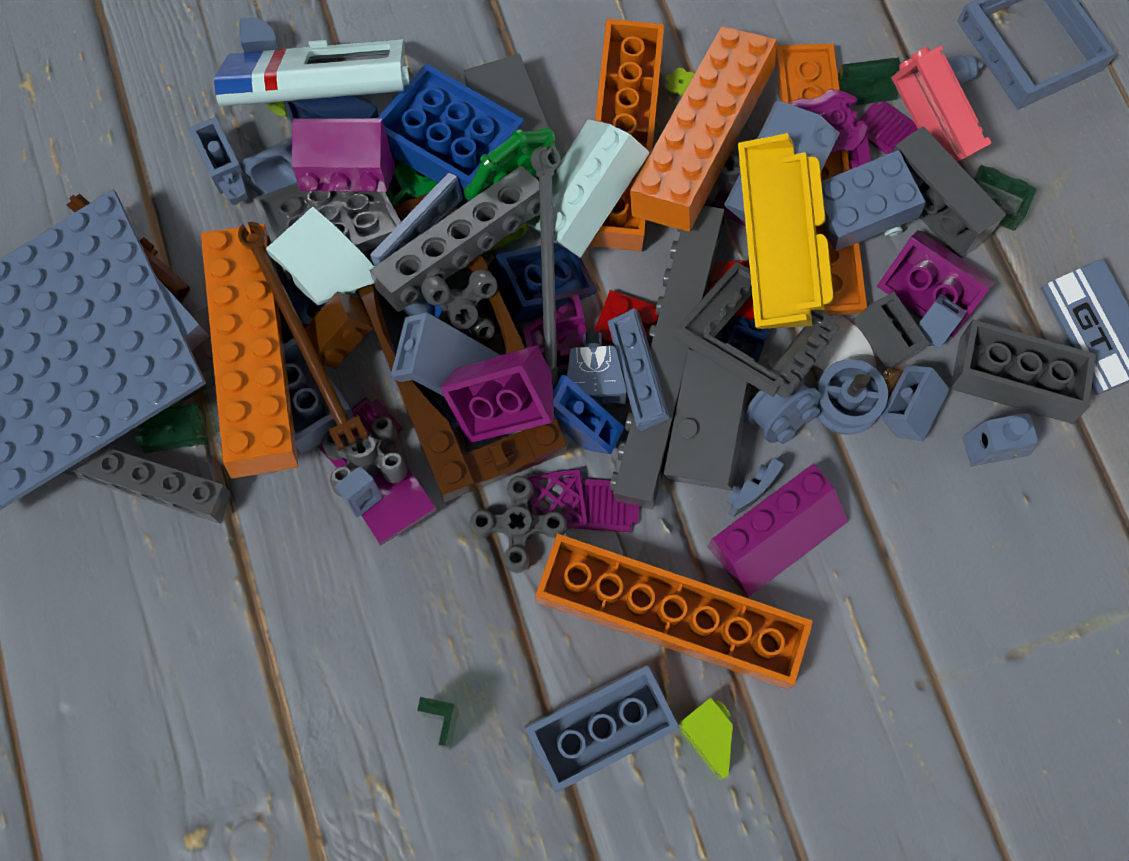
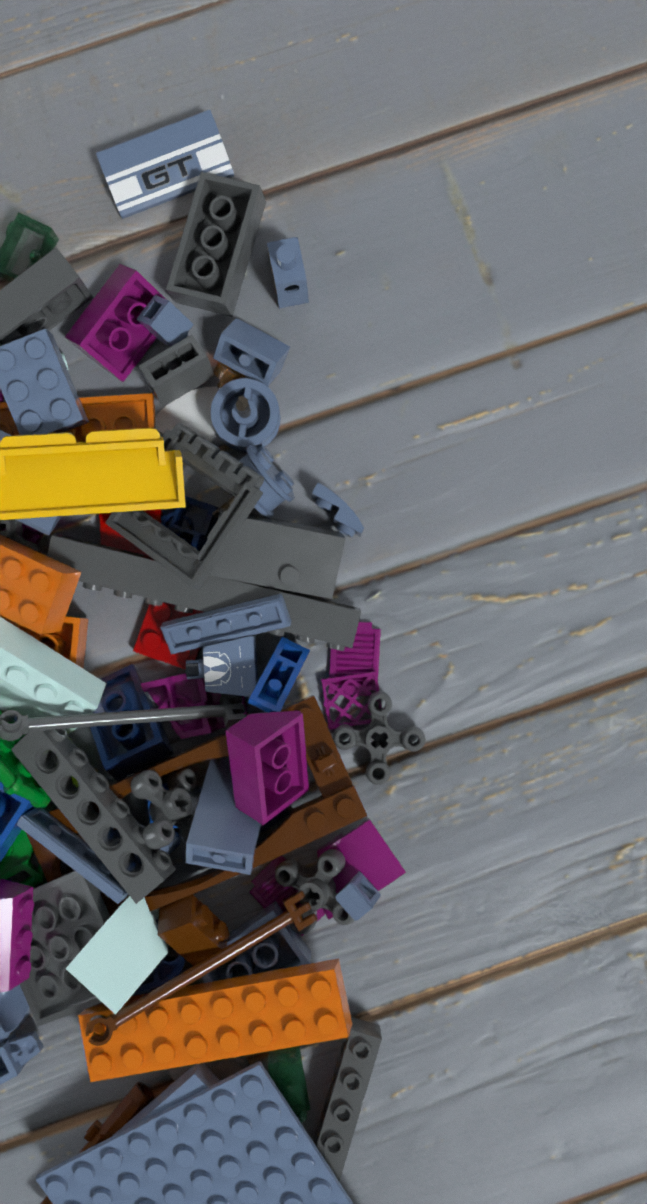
camera: 90 degrees left, 15 degrees up
clear green panel [417,697,459,750] -> none
sand blue brick [523,665,679,793] -> none
orange brick [535,533,813,690] -> none
lime slope [678,697,733,780] -> none
magenta slope [707,463,848,598] -> none

